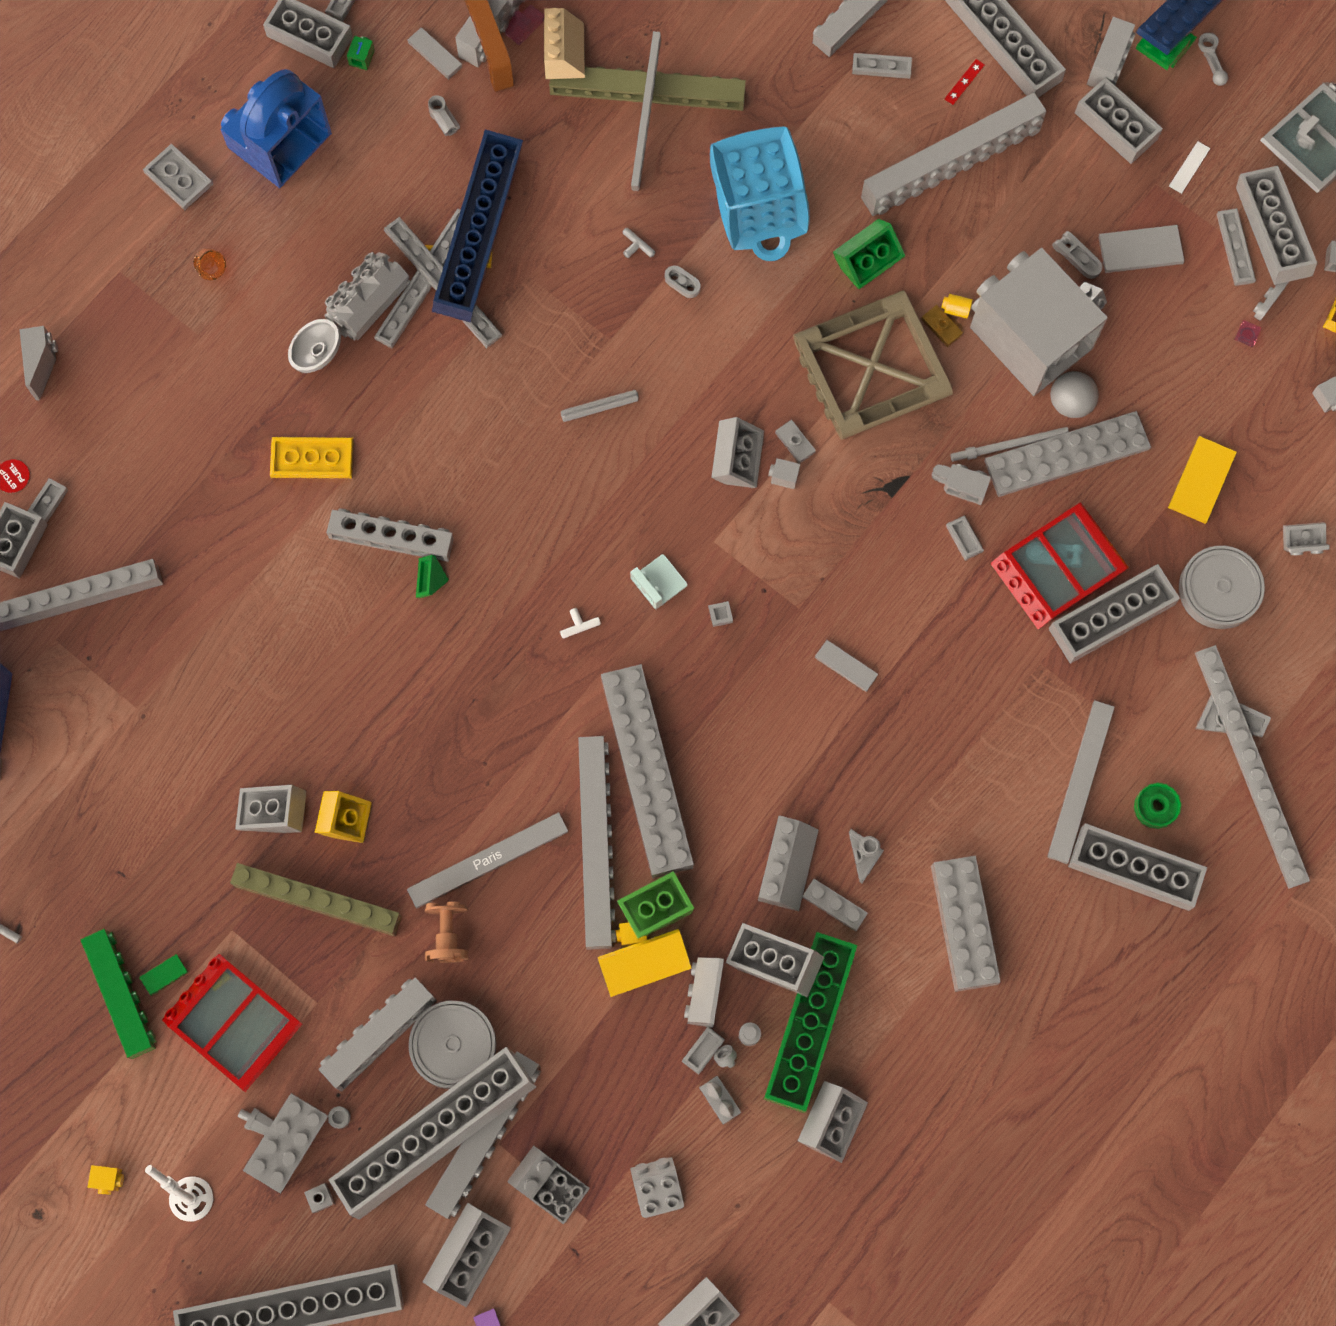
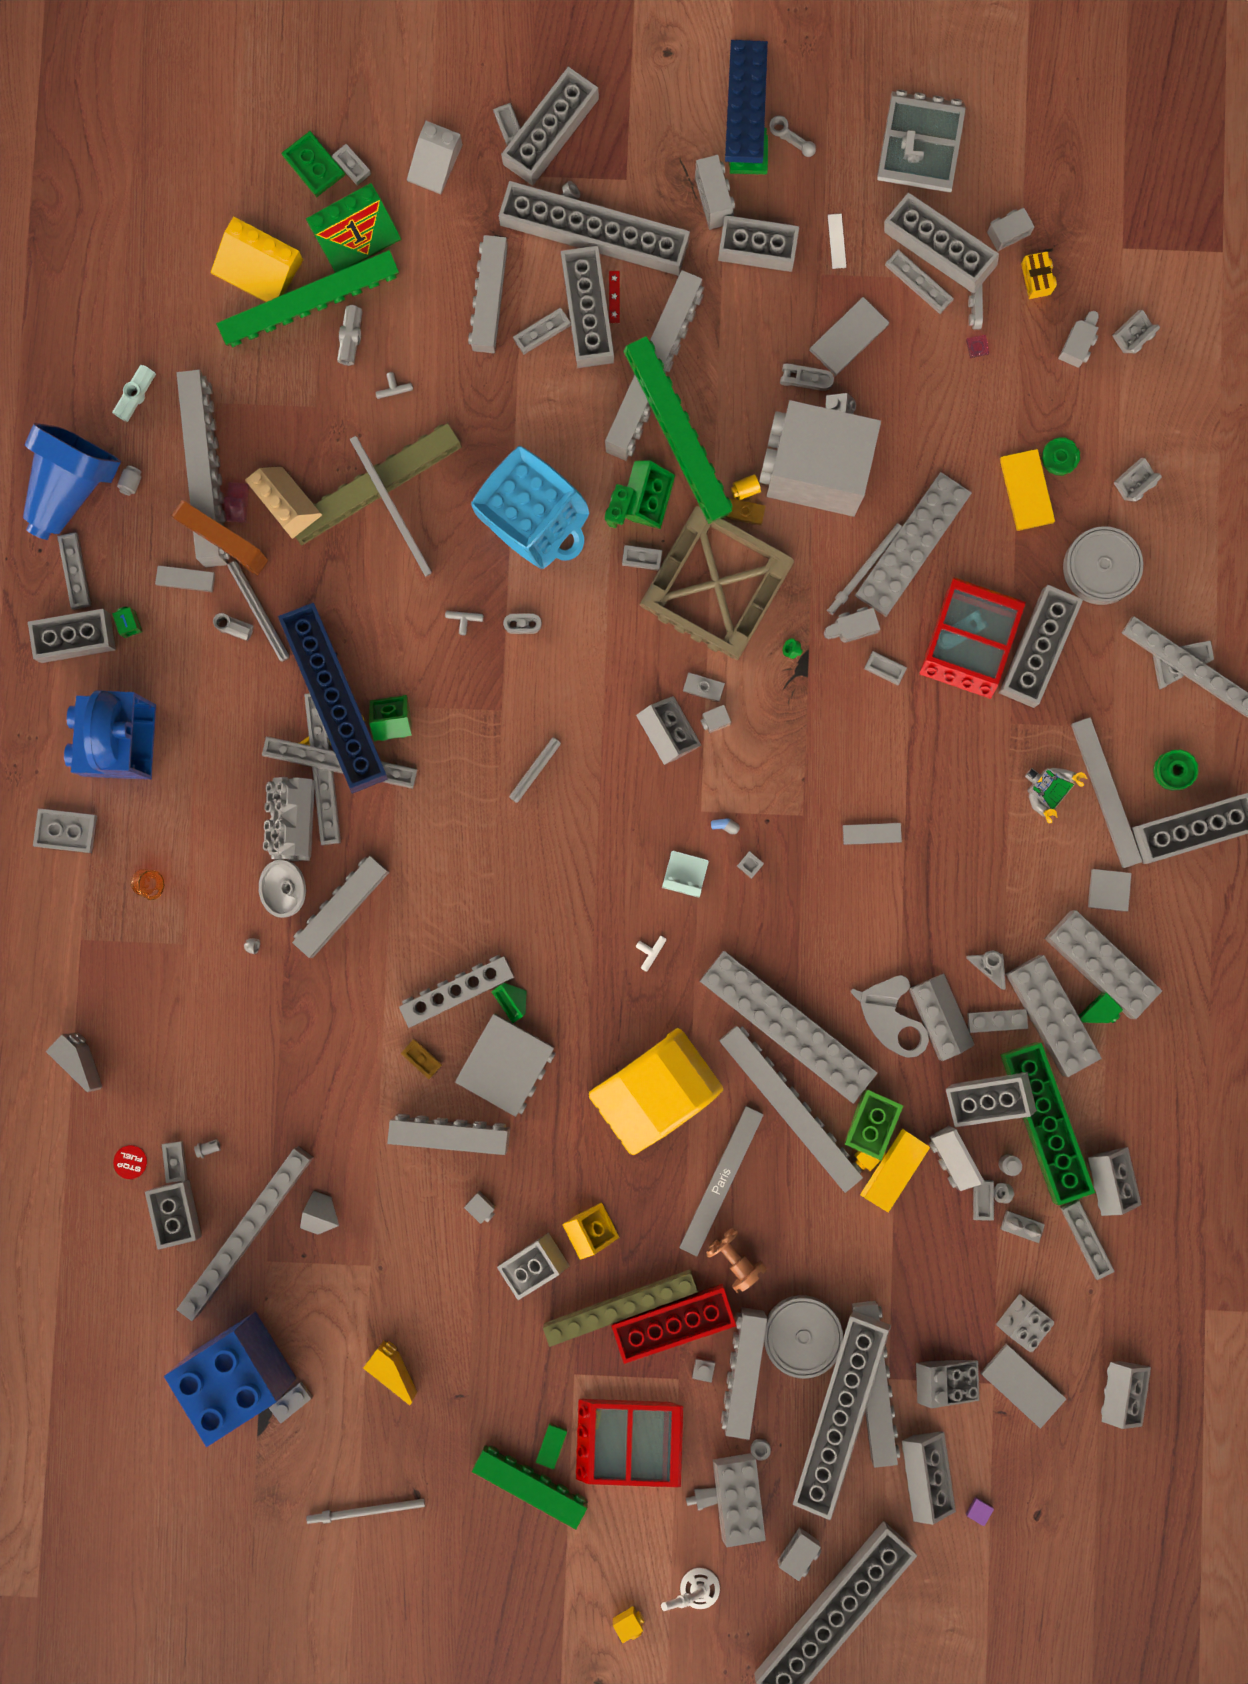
camera: 30 degrees left, 10 degrees up
yellow tile [270,437,354,478] -> none
light grey plate [304,1183,335,1213] -> none
light grey piece [1050,371,1099,418] -> none
none -> light grey pin [194,1139,221,1158]
none -> light grey axle [228,561,289,661]
none -> light grey hinge [244,938,260,954]
none -> light grey brick [292,856,389,958]
none -> light grey slope [300,1191,339,1235]
none -> yellow slope [363,1340,417,1405]
none -> green slope [369,695,412,741]
none -> light grey piece [376,372,413,399]
none -> light grey brick [387,1114,510,1155]
none -> pearl gold plate [400,1039,443,1079]
none -> light grey brick [455,1014,556,1117]
none -> light grey brick [464,1191,496,1224]
none -> light grey brick [561,246,614,368]
none -> yellow windscreen [589,1028,723,1155]
none -> green bracket [605,484,634,528]
none -> red brick [611,1284,736,1364]
none -> light grey plate [622,545,662,571]
none -> green brick [623,336,732,524]
none -> light grey plate [692,1357,715,1382]
none -> arm [711,818,740,834]
none -> light grey brick [777,1527,821,1581]
none -> green tile [782,638,803,659]
none -> light grey animal [851,975,929,1058]
none -> light grey tile [980,1344,1066,1429]
none -> light grey brick [1005,955,1102,1077]
none -> torso [1025,768,1088,823]
none -> green tile [1041,437,1080,476]
none -> light grey tile [1060,1199,1115,1280]
none -> green slope [1078,993,1123,1023]
none -> light grey tile [1088,869,1131,912]

